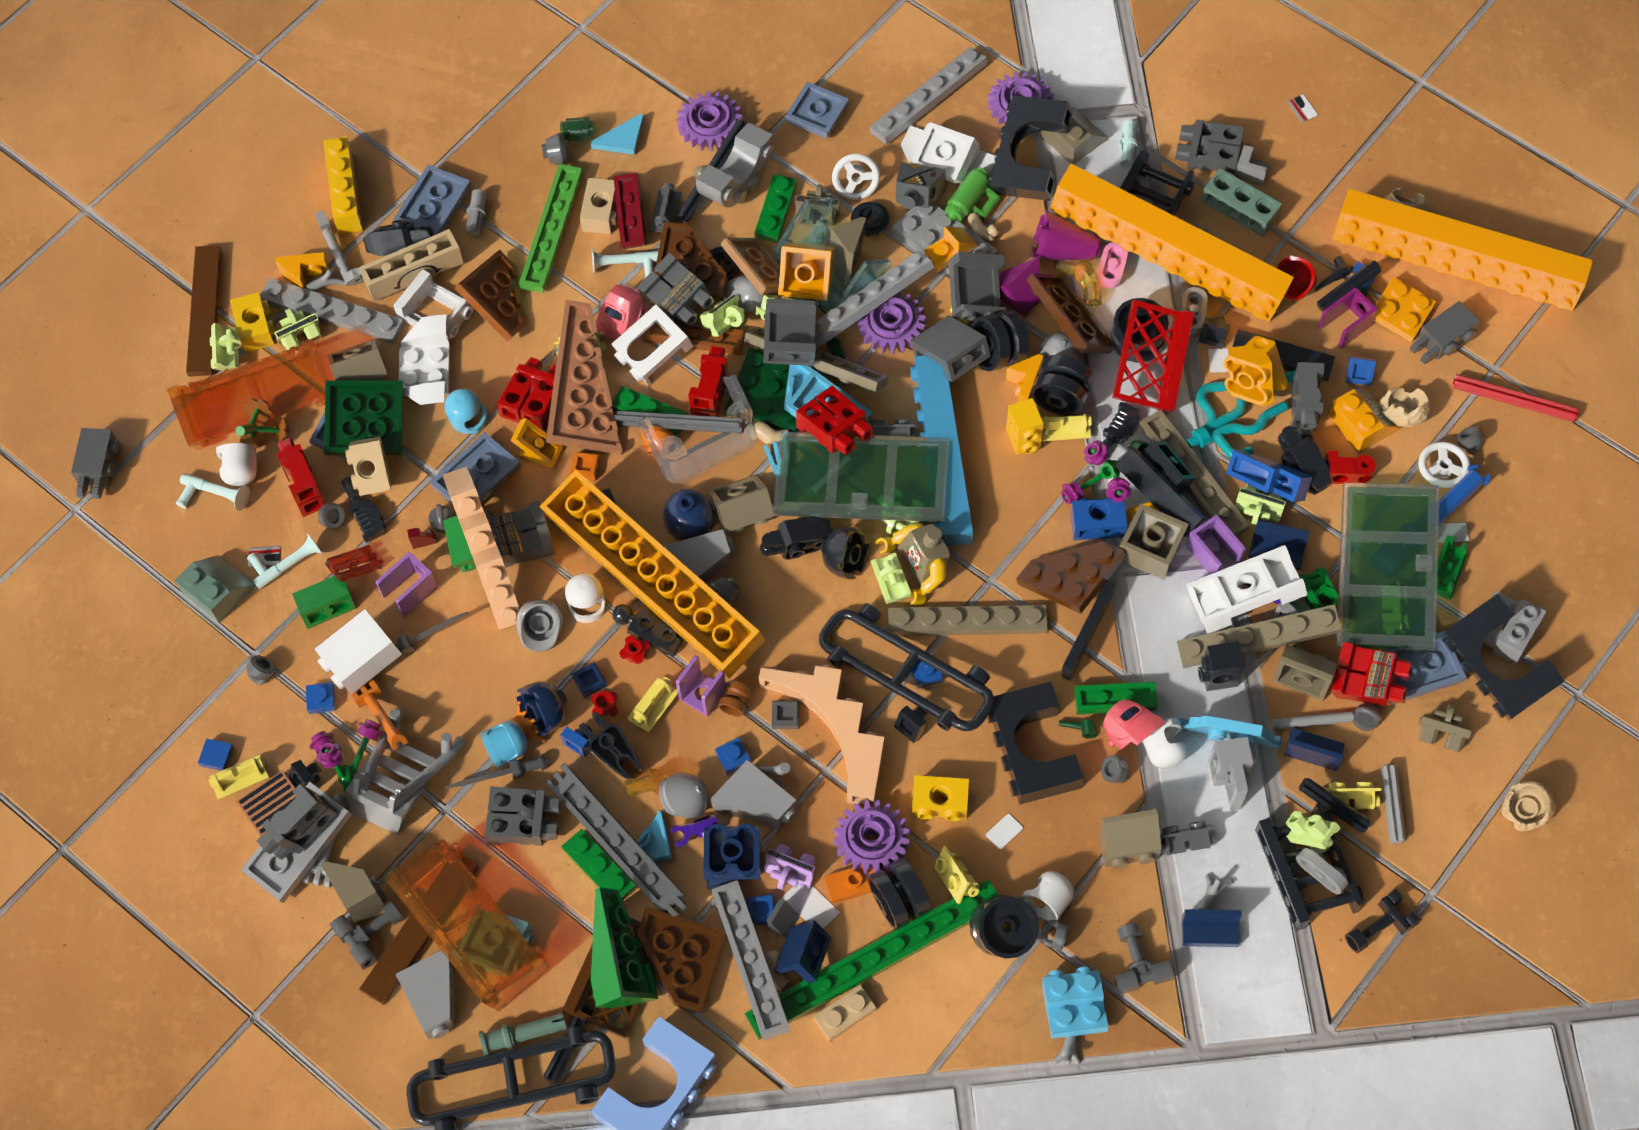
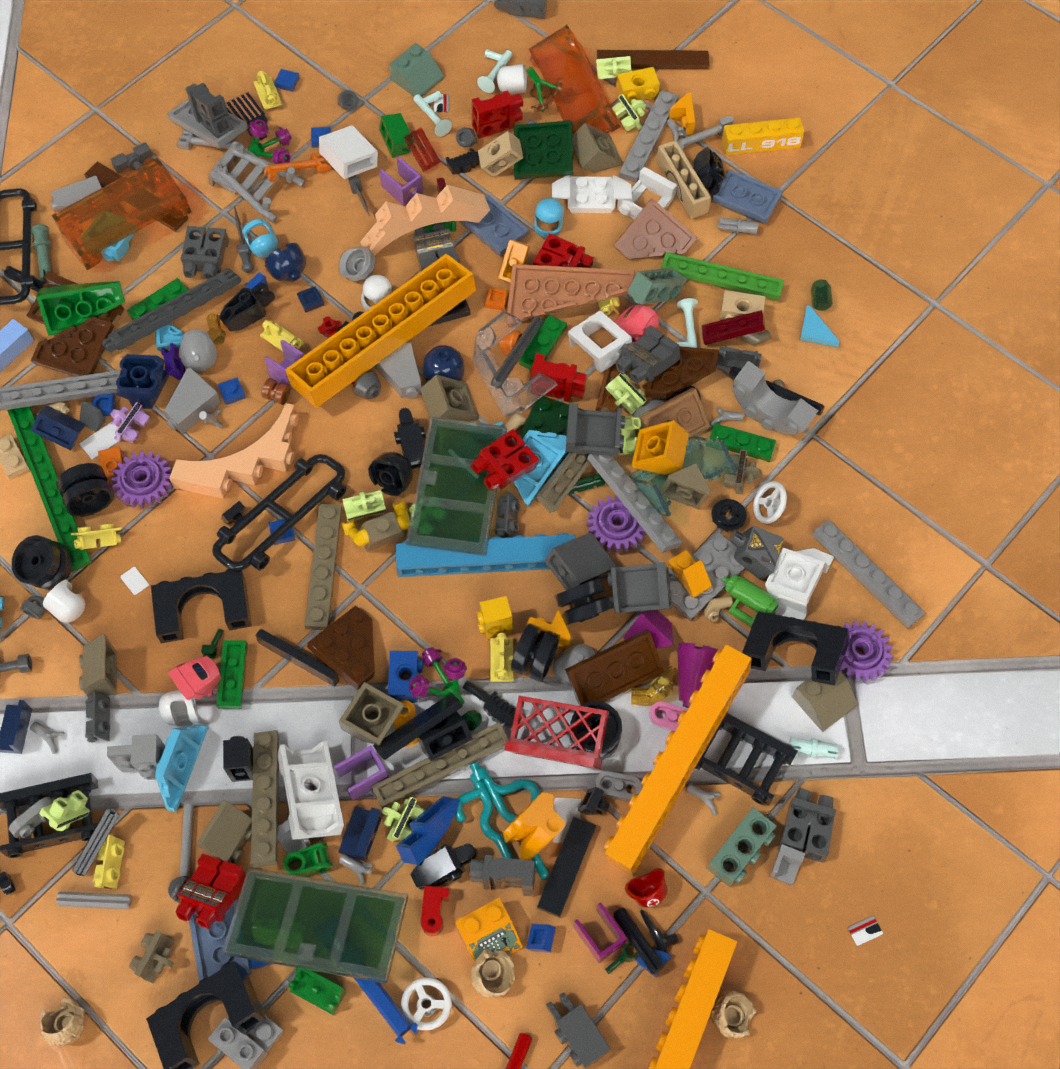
camera: 90 degrees right, 0 degrees up
dark tan slope [321,861,386,925] -> none
dark grey cone [542,133,568,165] -> none
red plate [591,691,618,717] -> none
medium lavender gear [677,91,743,151] -> none
dark grey tile [771,701,799,729] -> none
sand blue plate [785,82,849,139] -> none
yellow brick [912,775,969,822] -> none
dark grey tile [1101,755,1128,783] -> none
dark blue panel [1284,728,1345,771] -> none
light orange plate [1374,276,1436,342] -> none
white sticker [1435,523,1469,543] -> none
dark grey tile [1456,426,1484,454] -> none
none -> light grey bar [339,854,372,884]
none -> sand green brick [627,268,687,305]
none -> light grey bar [710,408,744,426]

